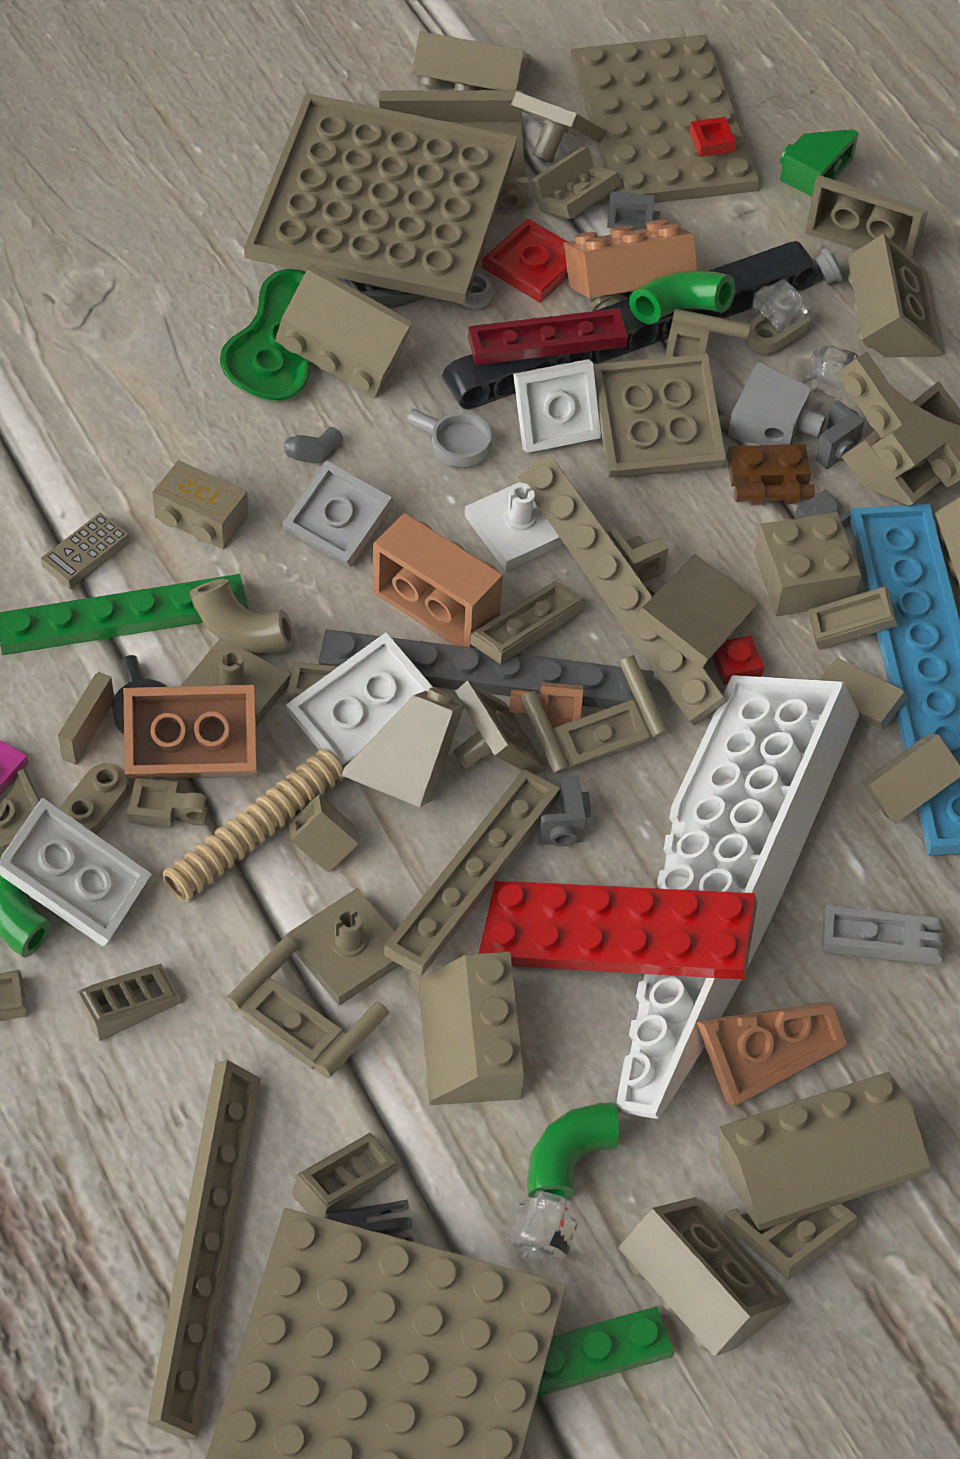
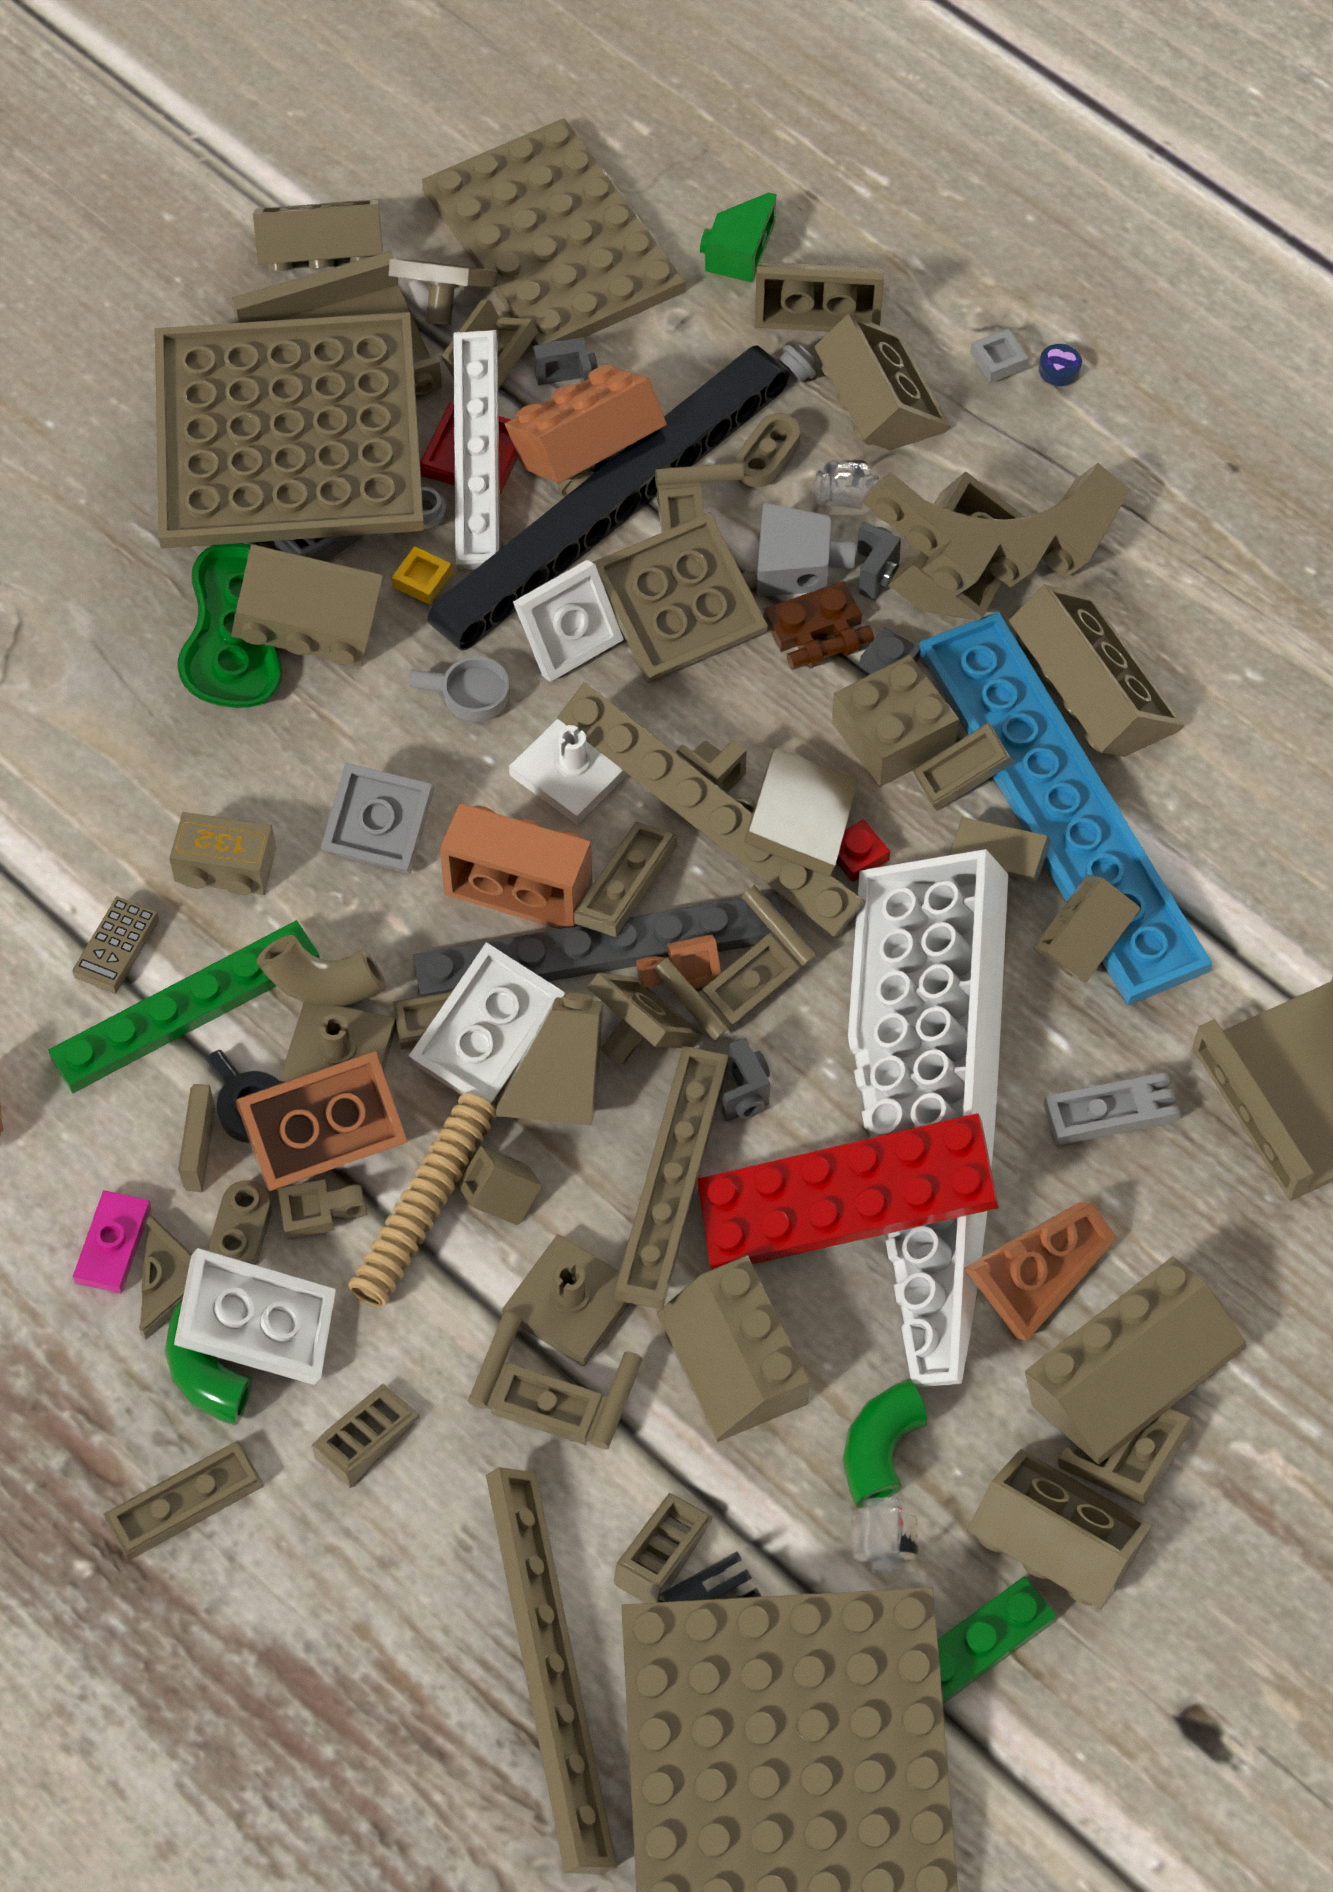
camera: 15 degrees left, 5 degrees up
dark grey arm [284,426,343,463] -> none
dark red plate [468,308,628,365] -> none
green cylinder [629,270,735,324] -> none
red plate [689,117,736,157] -> none
clear bracket [751,279,813,332] -> none
none -> yellow plate [391,546,453,605]
none -> white tile [454,330,500,571]

